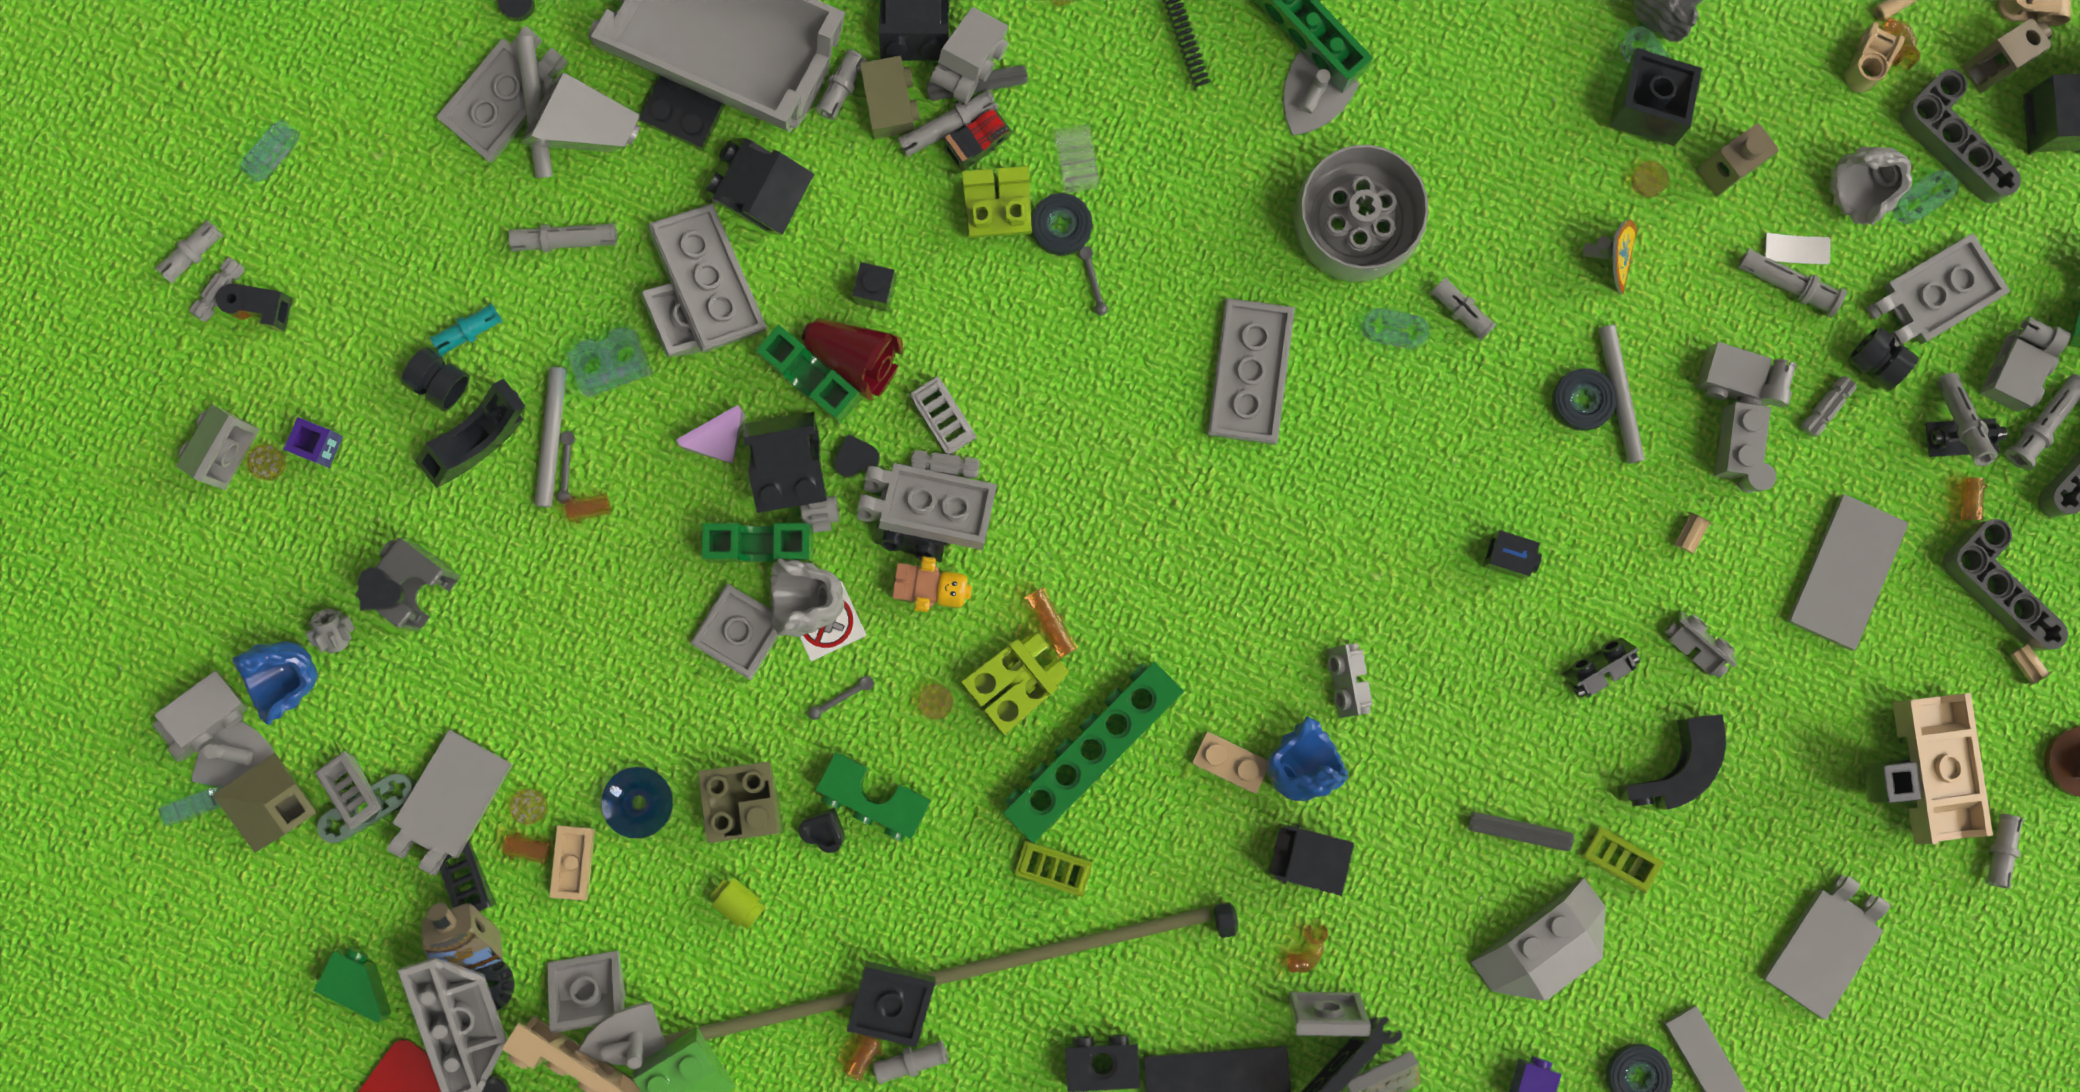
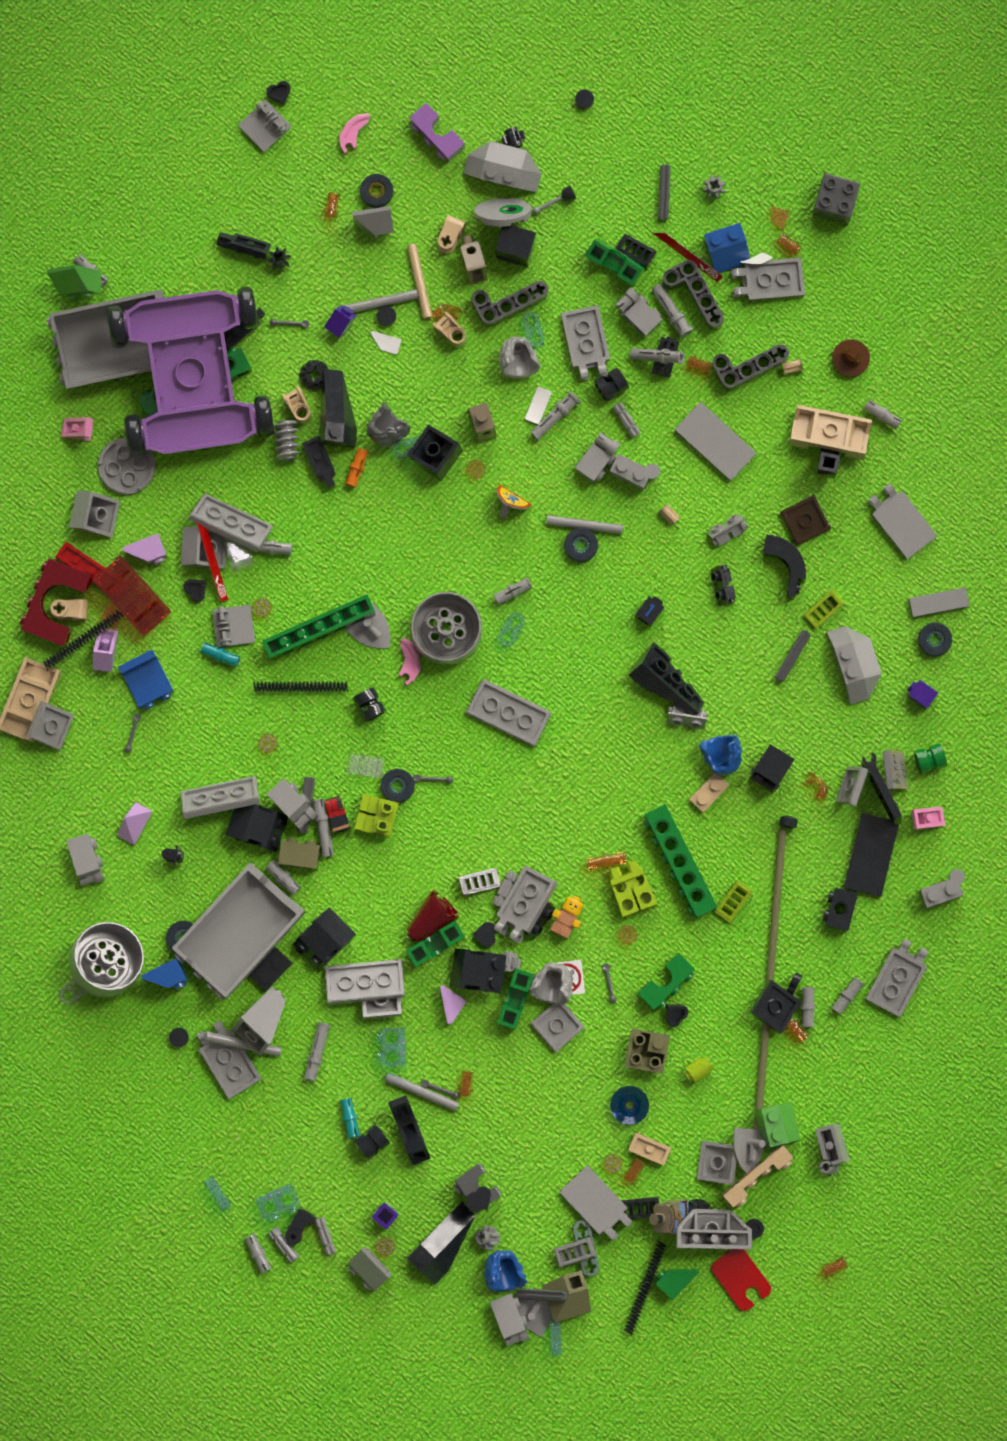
camera: 65 degrees left, 0 degrees up
black brick [852,262,897,312] -> none
none -> clear light blue brick [255,1183,301,1222]
none -> light grey axle [315,1217,336,1255]
none -> black wheel [352,687,386,722]
none -> bright pink piece [399,638,421,686]
none -> black wedge [407,1202,476,1285]
none -> dark grey axle [515,1288,568,1302]
none -> black piece [623,1241,667,1335]
none -> black wedge [628,642,704,715]
none -> dark brown tile [780,495,831,546]
none -> black tile [787,973,803,995]

